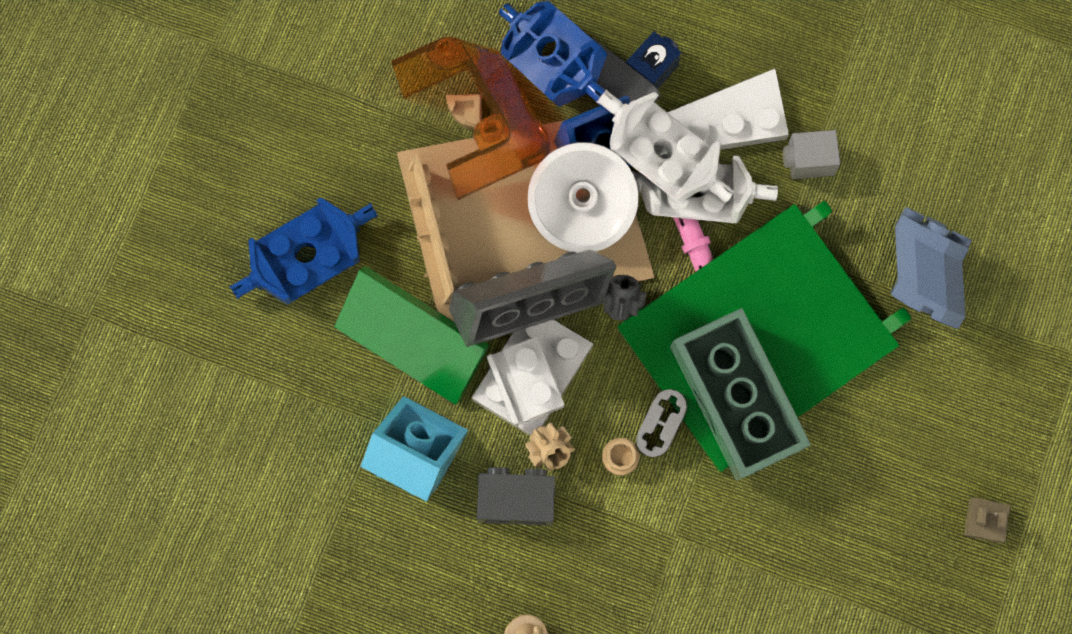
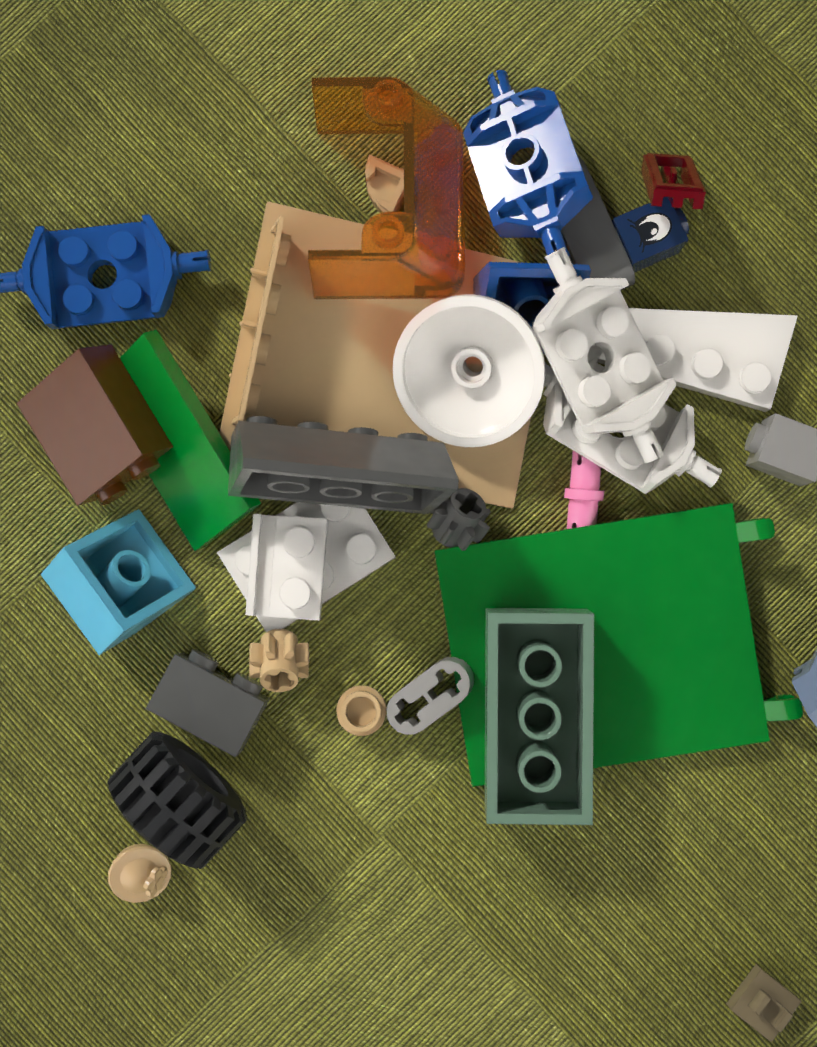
camera: 30 degrees right, 10 degrees up
none -> reddish brown brick [16,344,173,506]
none -> black tyre [107,731,247,869]
none -> dark red tile [641,153,706,209]

